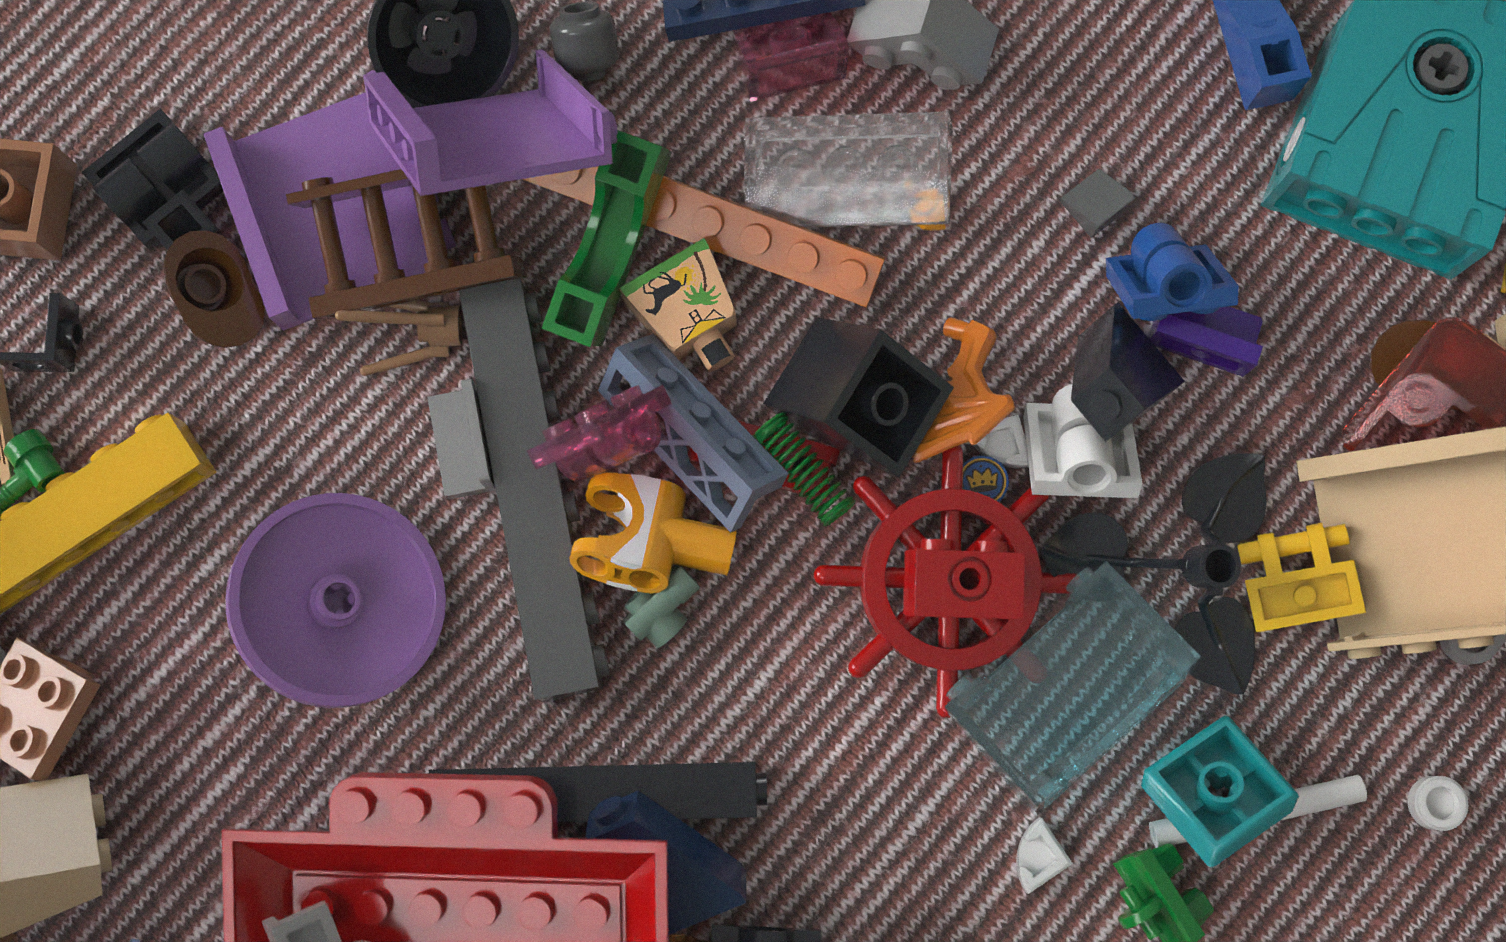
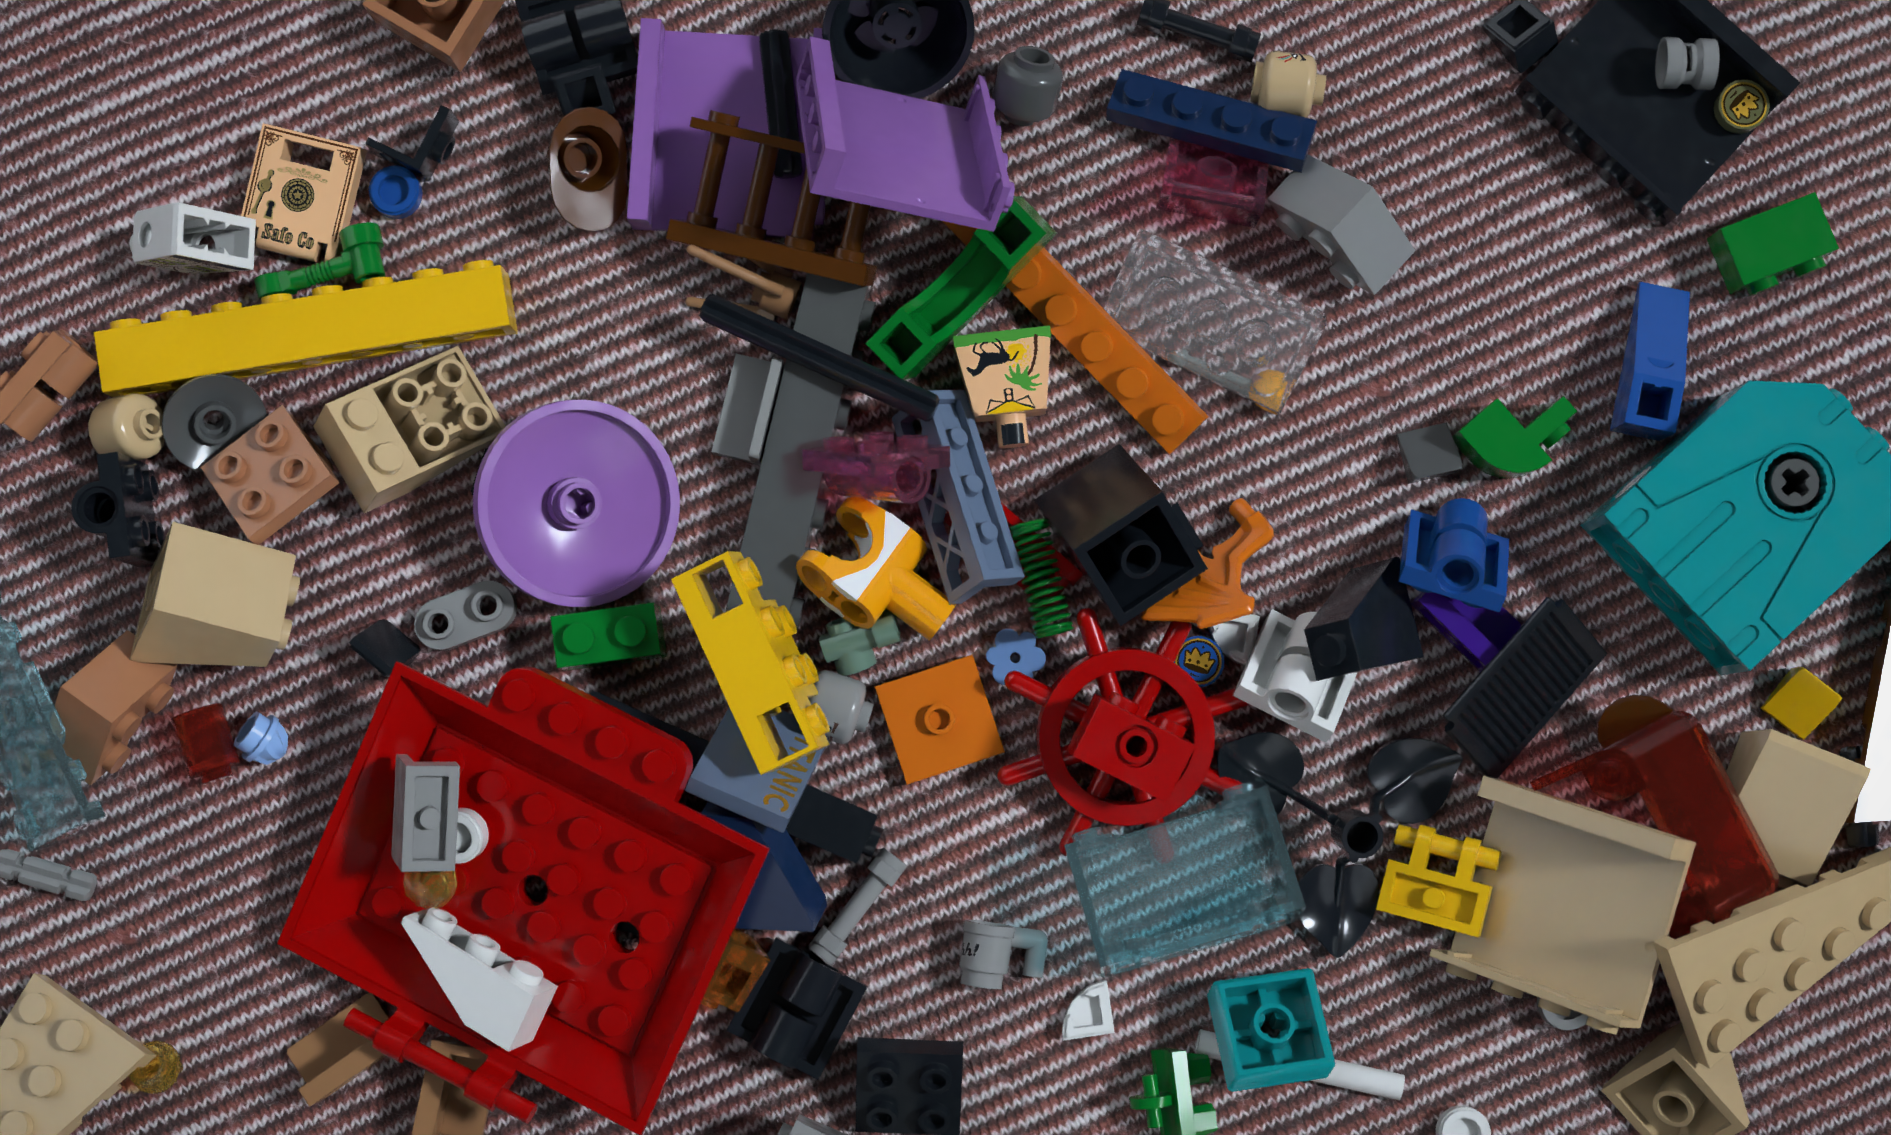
camera: 25 degrees right, 5 degrees up
none -> tan slope [313,346,506,514]
none -> black slope [349,619,421,677]
none -> blue tile [369,166,423,219]
none -> light grey plate [414,581,517,651]
none -> green brick [550,602,667,671]
none -> yellow piece [671,551,830,775]
none -> sand blue tile [685,707,829,833]
none -> black axle [699,294,940,422]
none -> black axle [759,29,803,179]
none -> light grey bar [807,847,907,965]
none -> light grey head [808,670,874,744]
none -> orange plate [875,654,1005,785]
none -> light grey piece [959,919,1048,989]
none -> medium blue plant [986,628,1046,685]
none -> black window [1443,597,1608,779]
none -> green brick [1452,396,1577,479]

